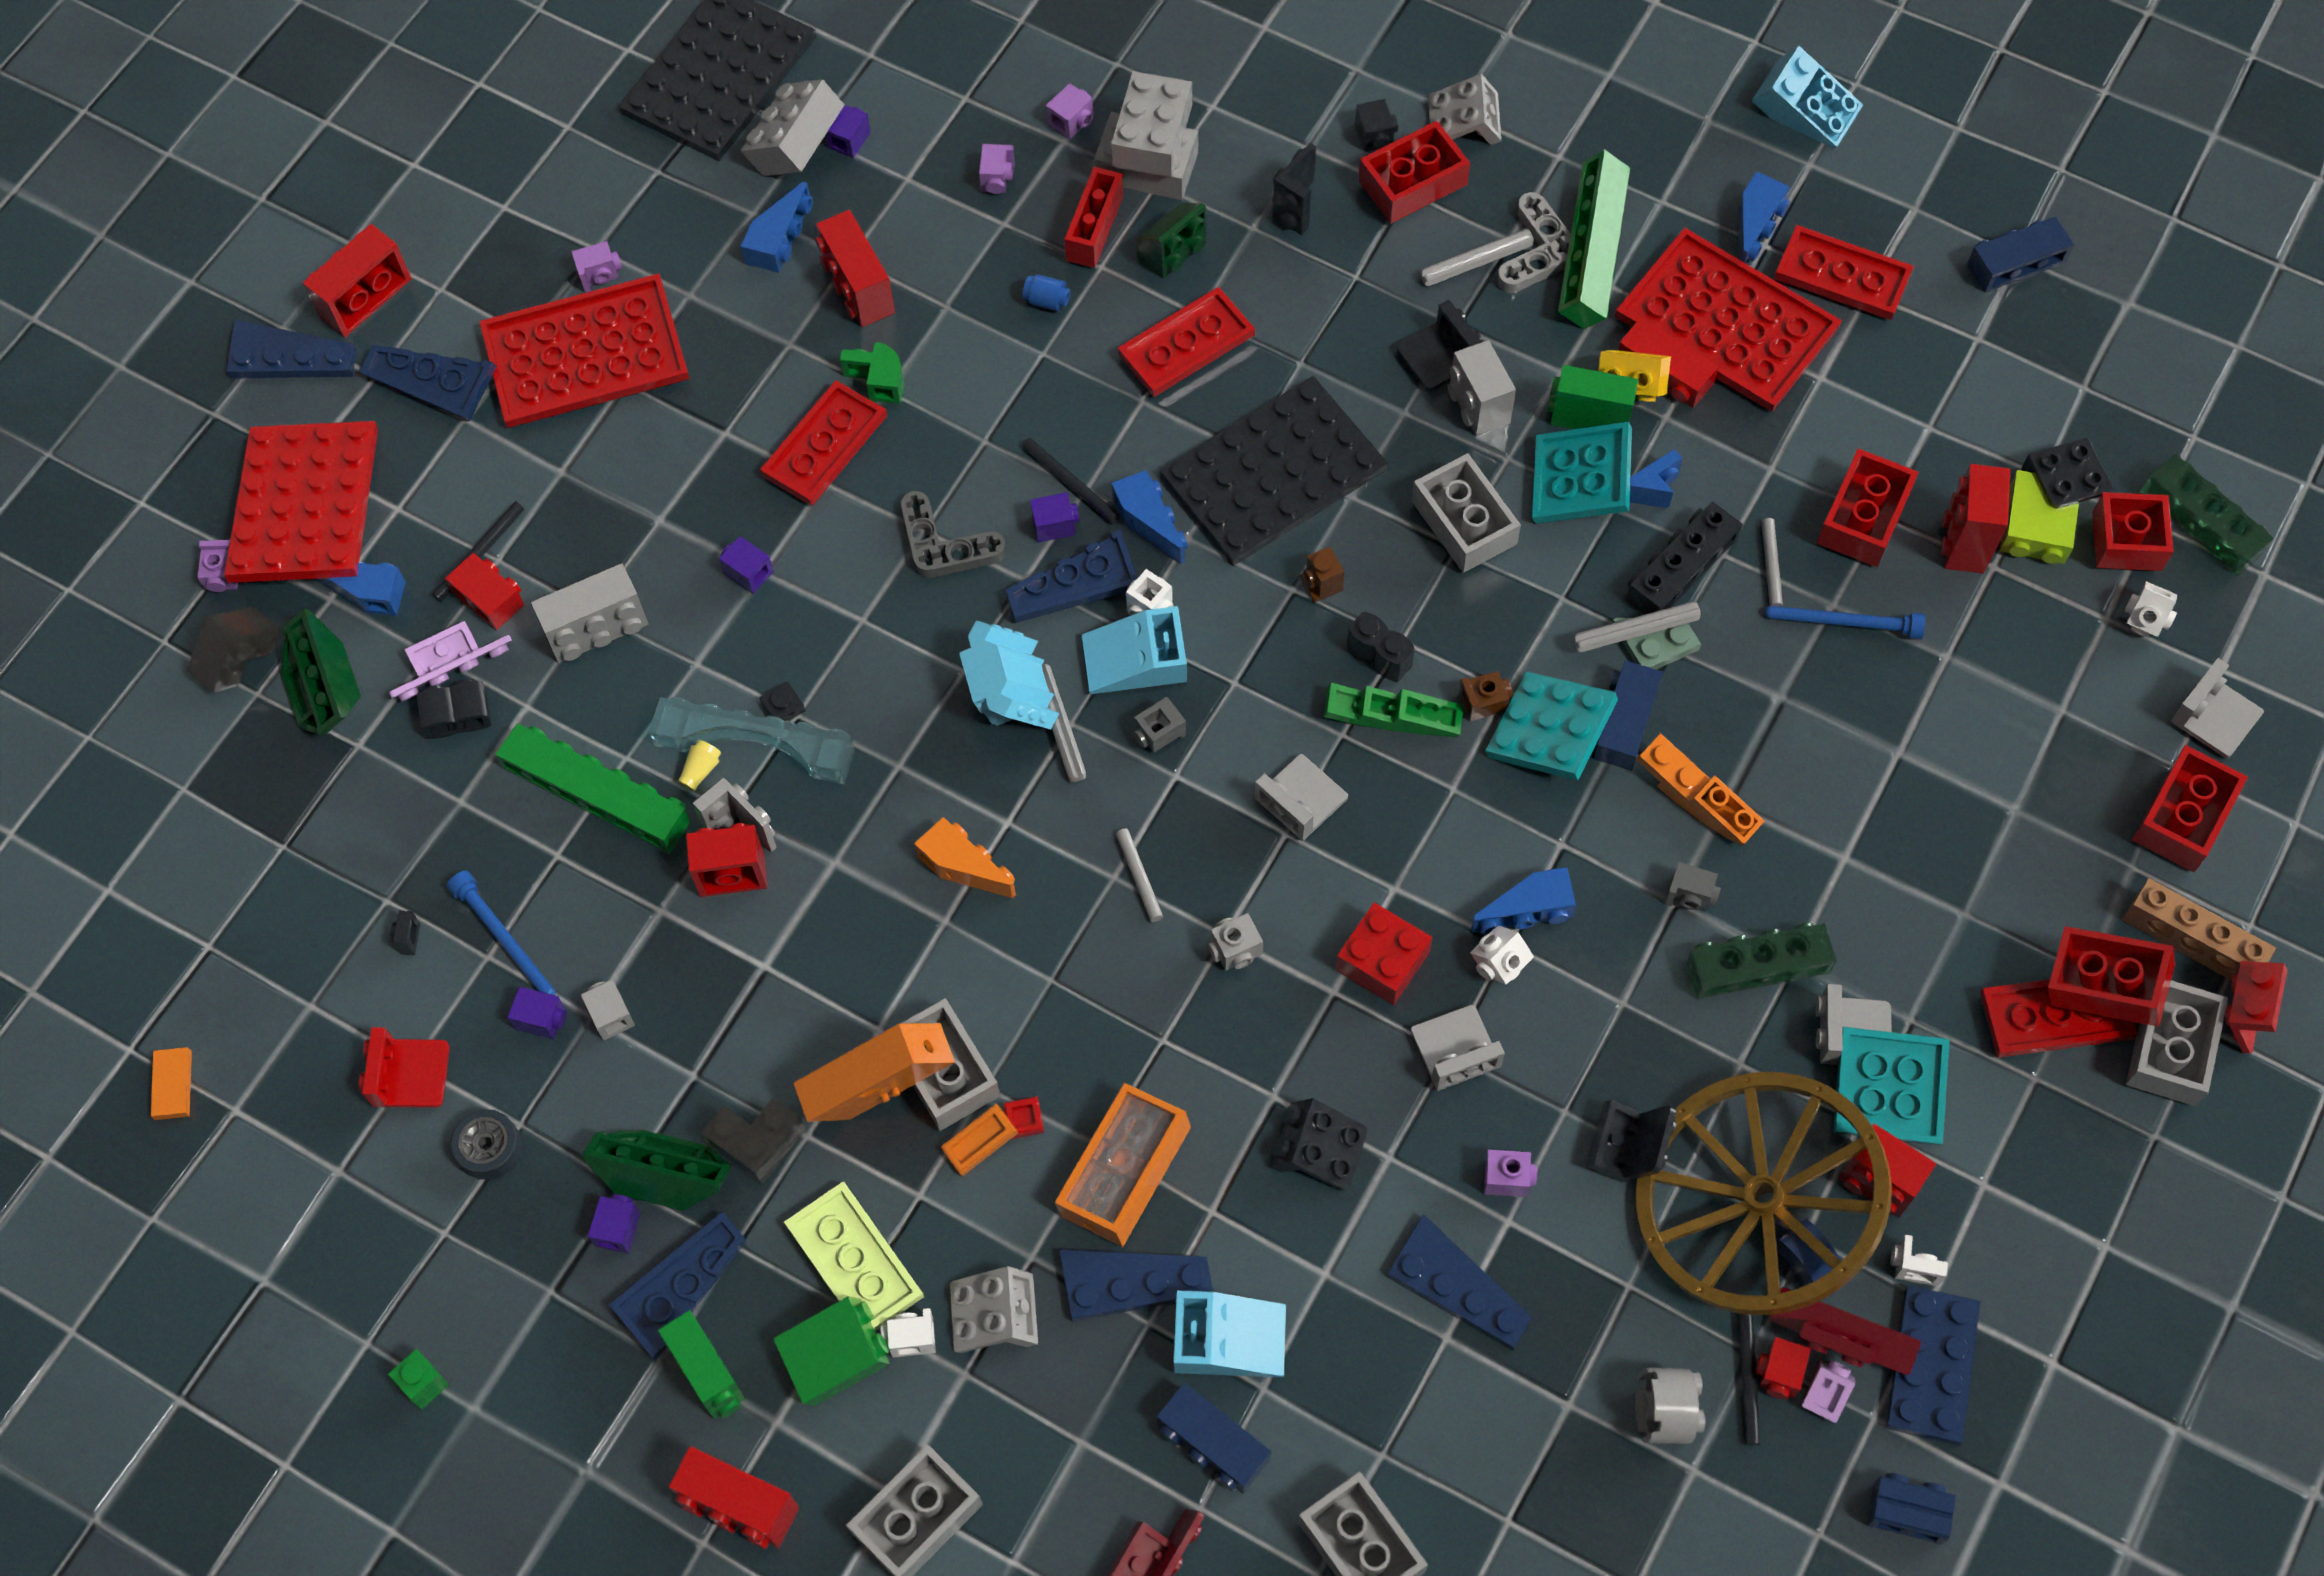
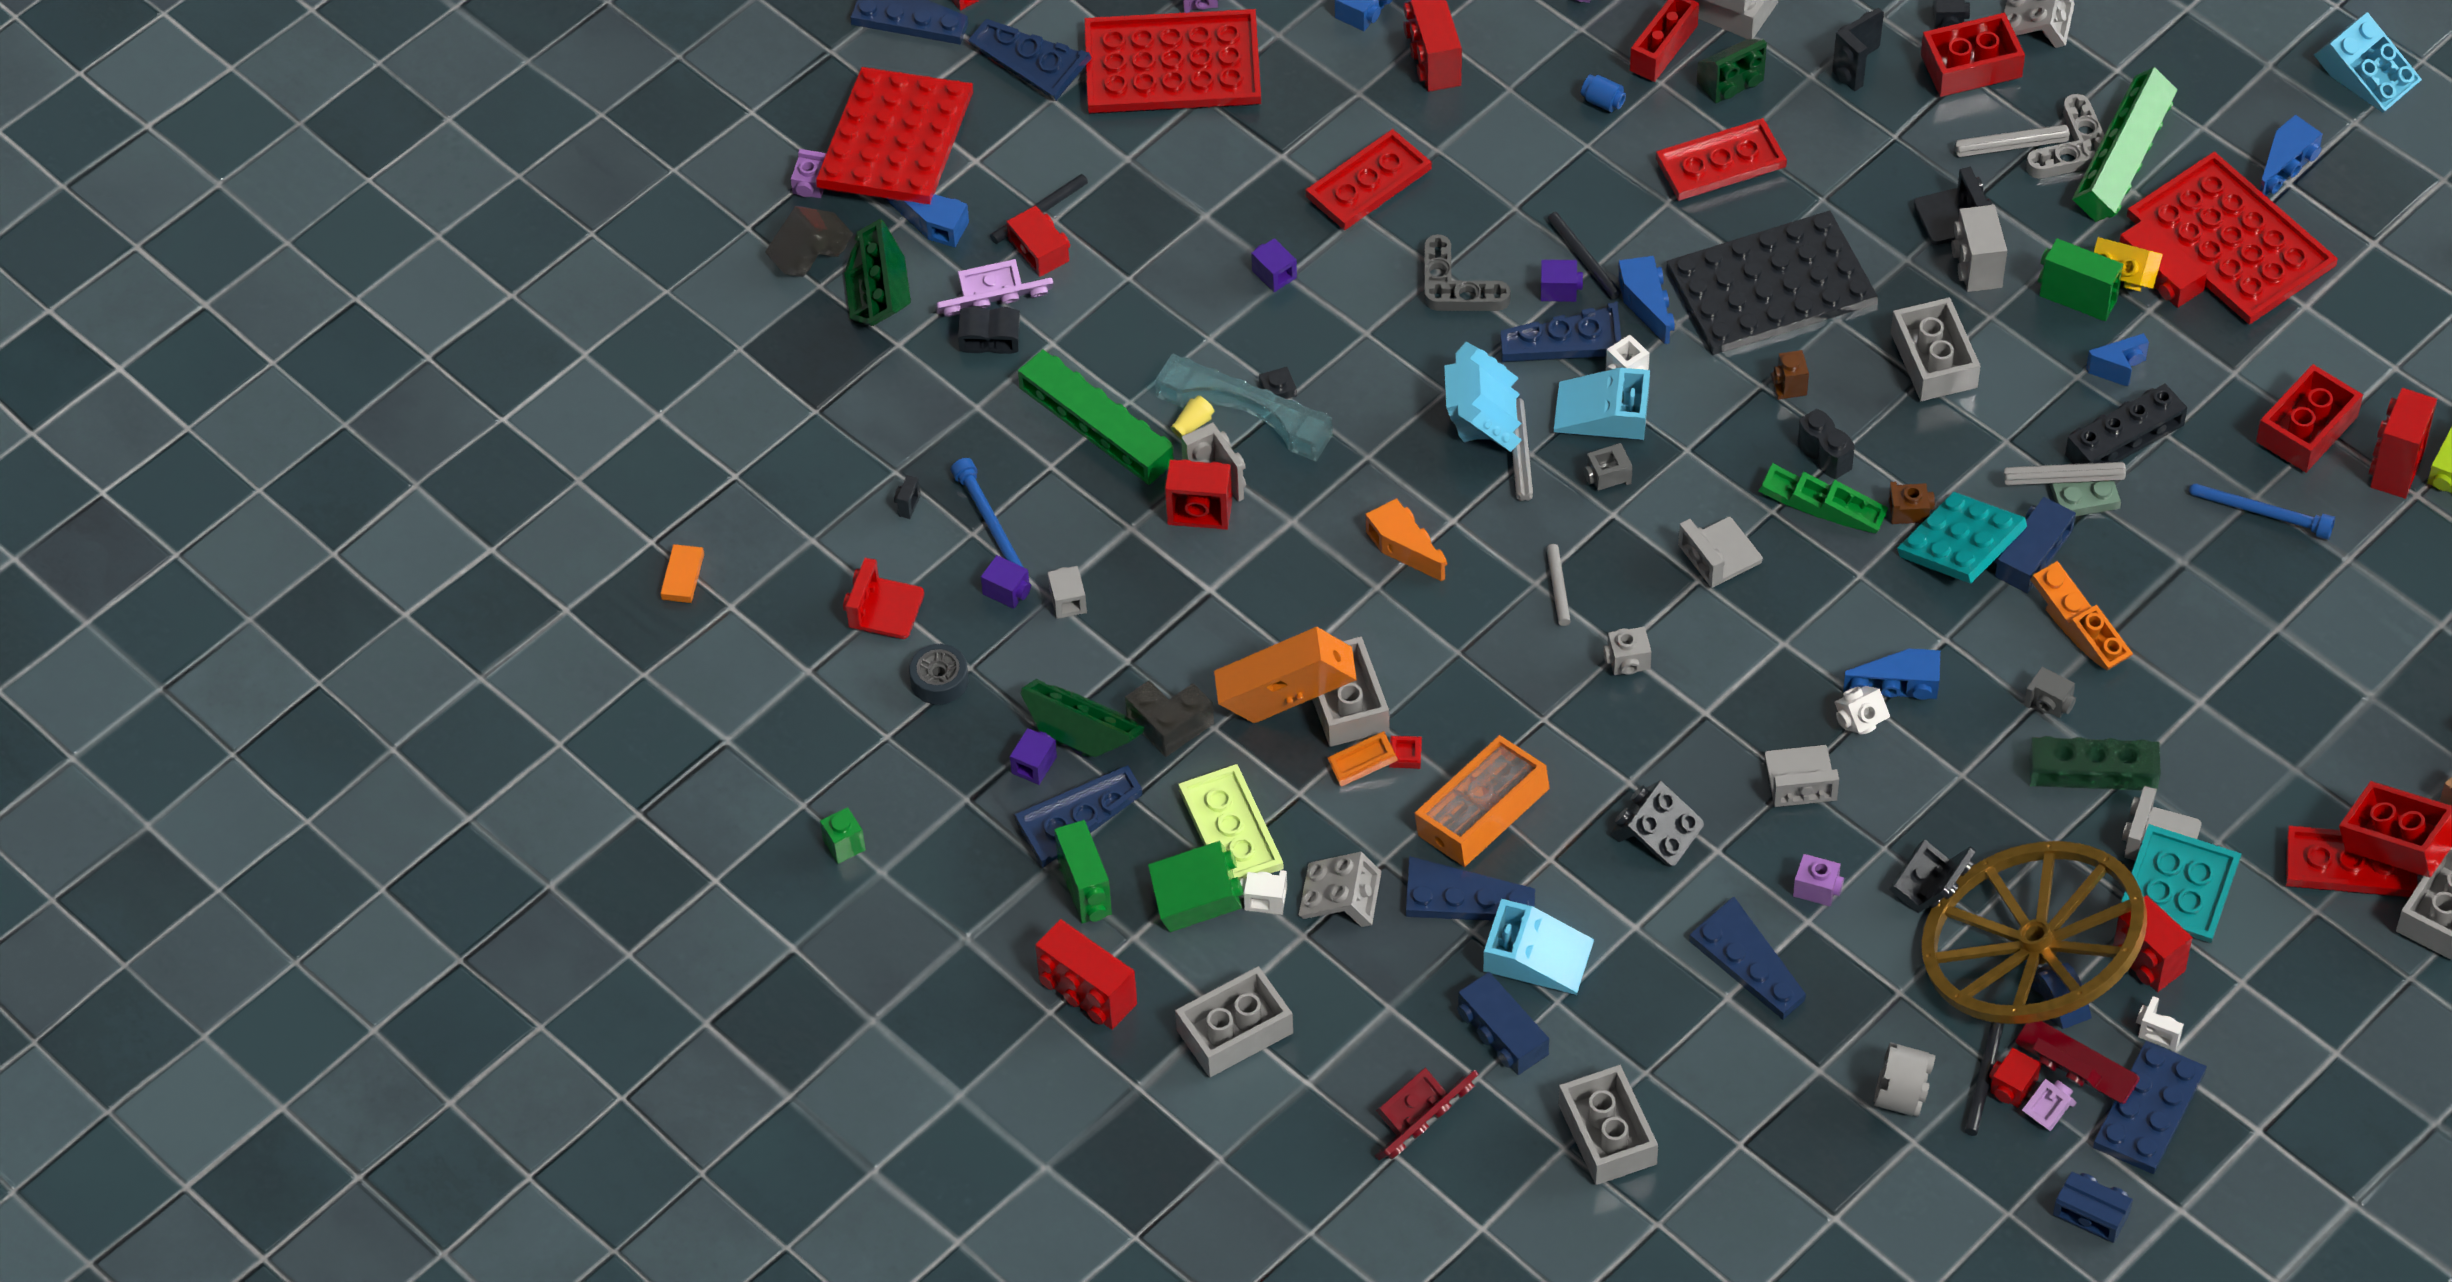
camera: 15 degrees right, 10 degrees down
light grey brick [531,563,649,663] -> none
green brick [840,342,904,404] -> none
red brick [1336,902,1433,1006] -> none
teal plate [1532,422,1632,524] -> none
light grey bar [1761,518,1783,607] -> none
red plate [1774,225,1914,320] -> none

